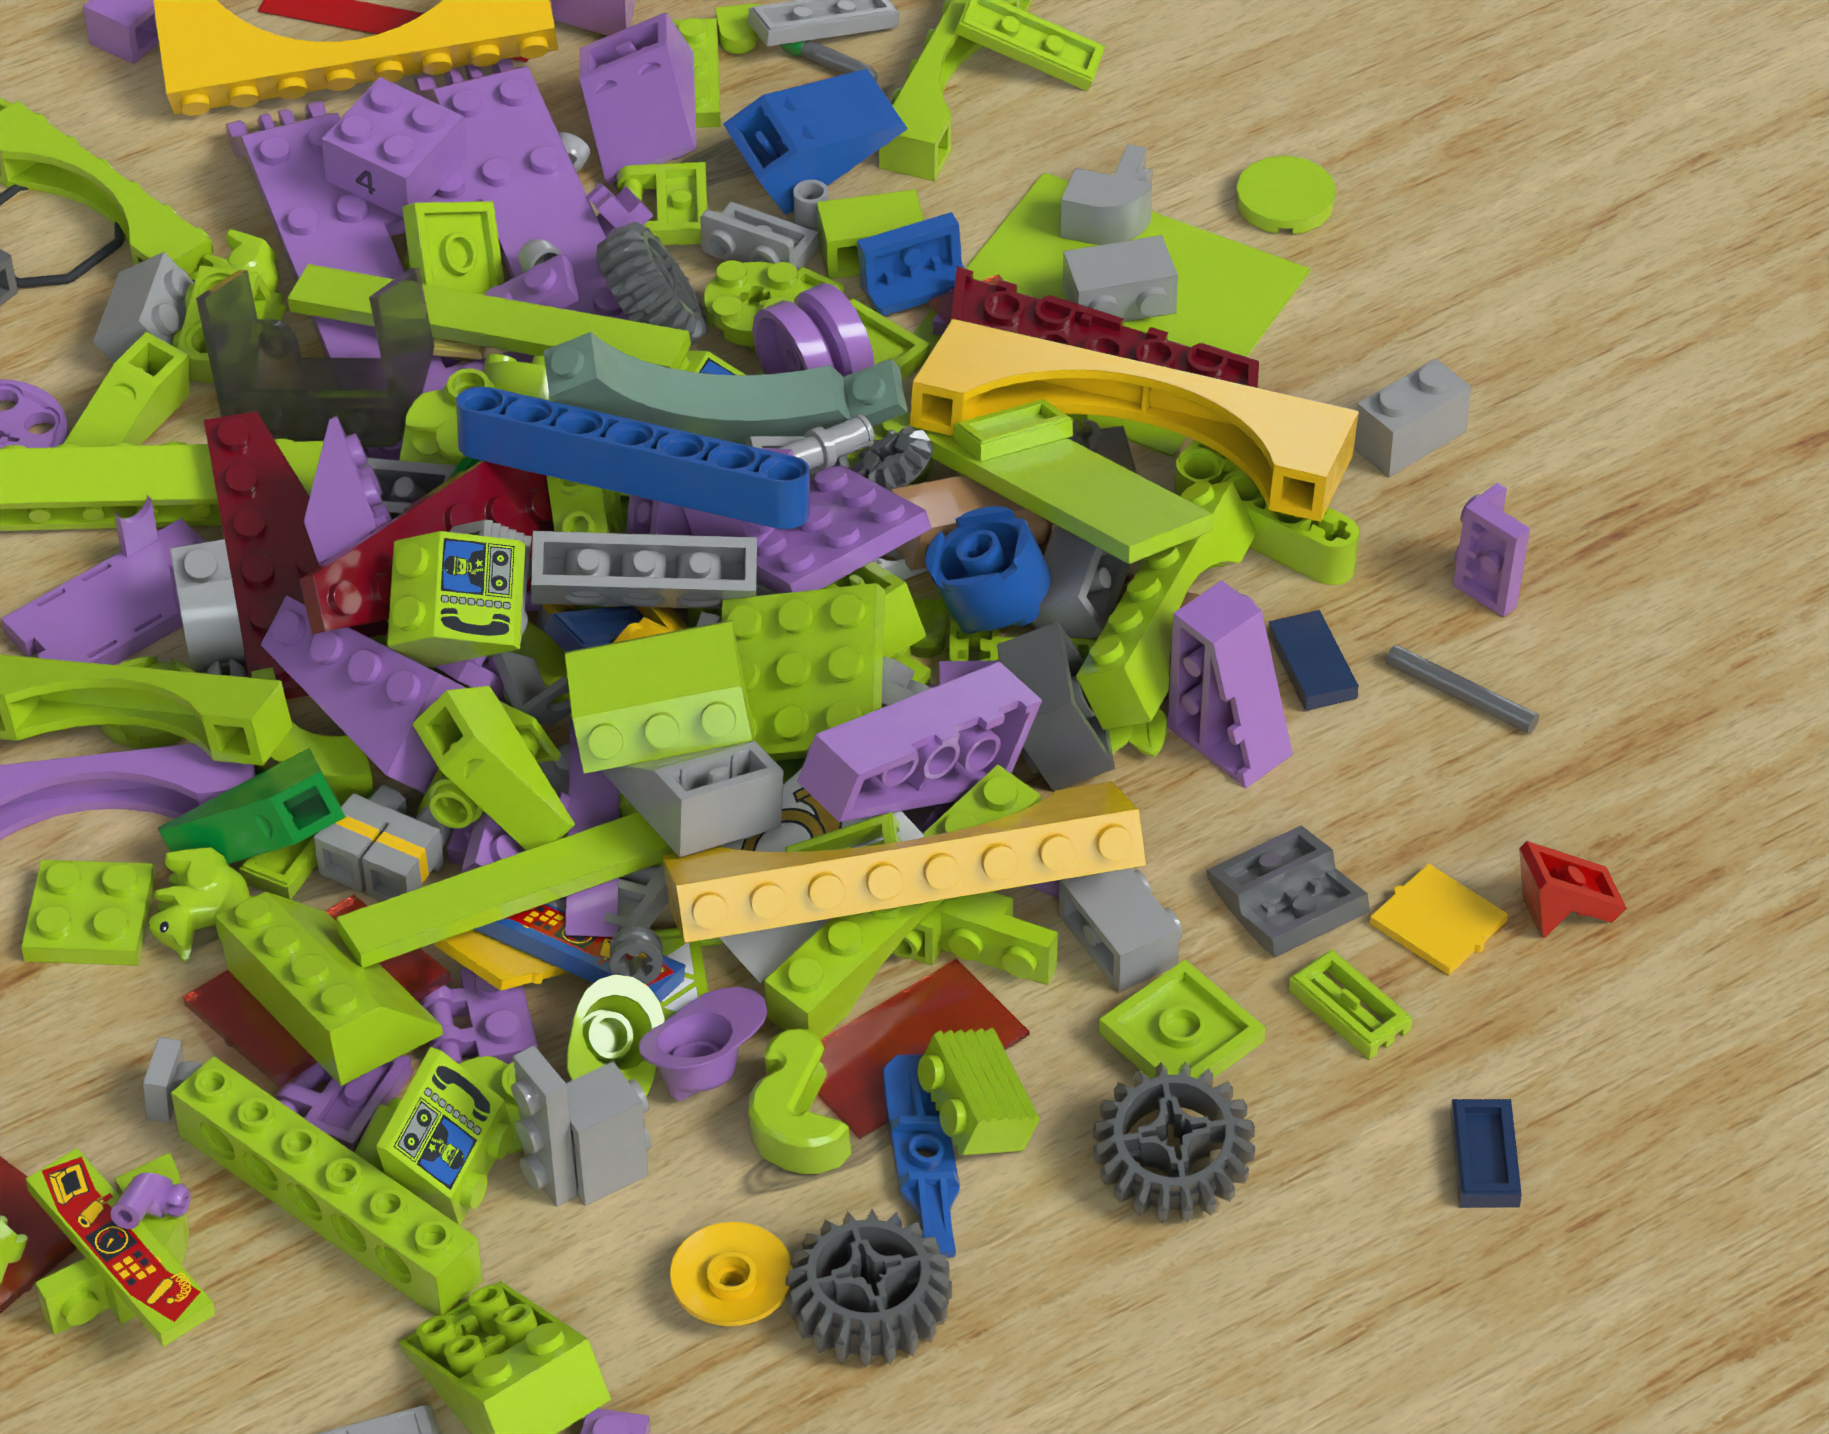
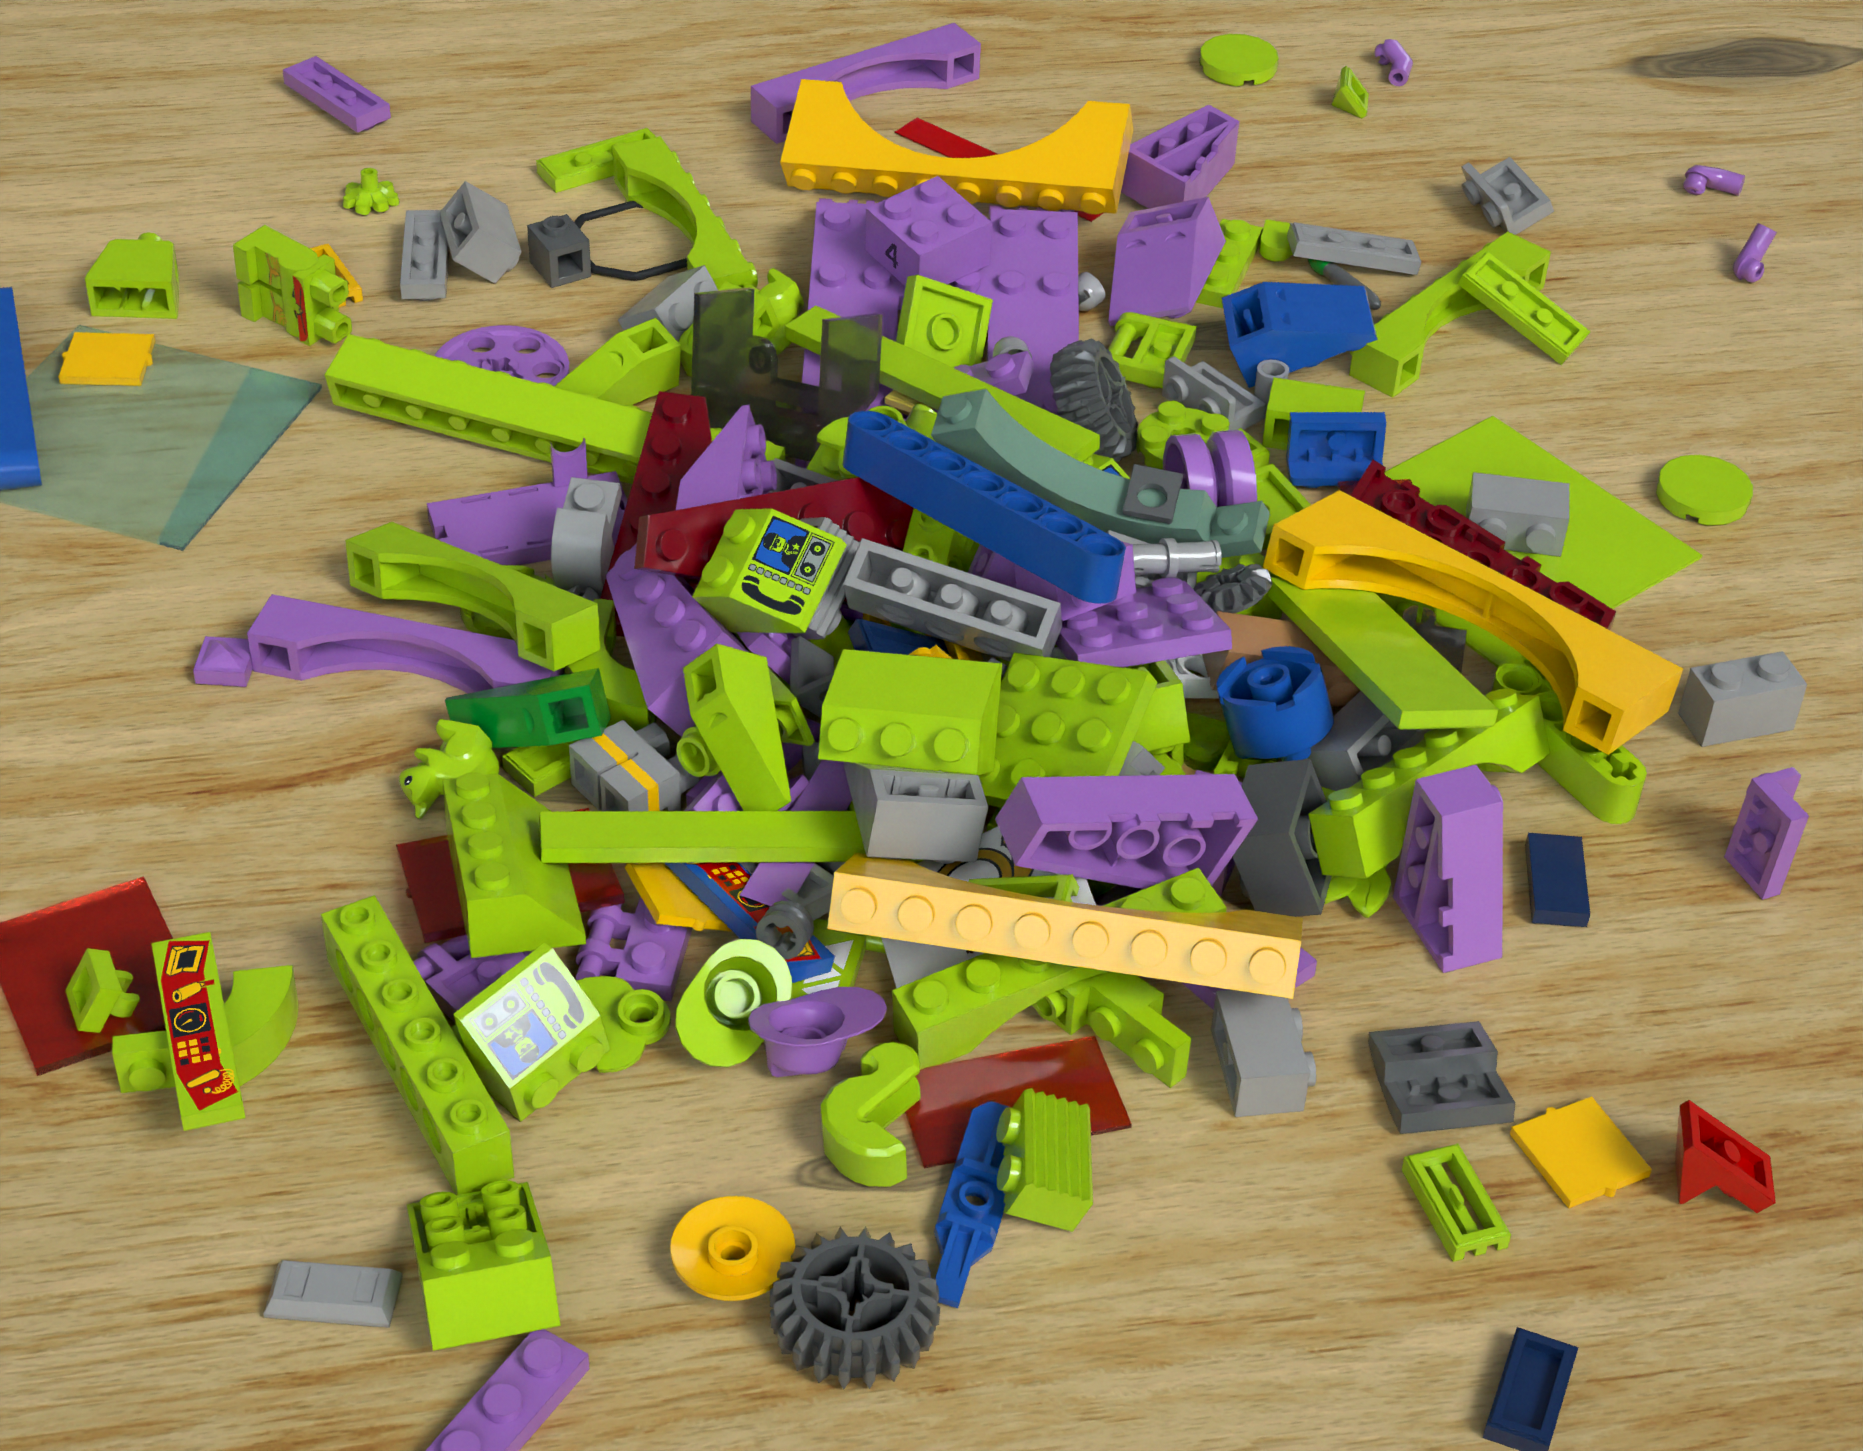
camera: 20 degrees right, 5 degrees down
lime plate [21,860,157,966] -> none
medium lavender arm [111,1173,191,1229] -> none
light grey tile [143,1037,203,1123] -> none
light grey plate [511,1045,577,1207] -> none
light grey brick [566,1062,652,1206] -> none
medium lavender tile [586,182,653,237] -> none
lime tile [953,399,1073,461] -> none
light grey brick [1060,144,1153,245] -> none
dark grey gear [1093,1061,1255,1223] -> none
lime plate [1099,959,1266,1079] -> none
dark grey bar [1386,644,1539,734] -> none
none -> dark grey bracket [1123,464,1183,524]

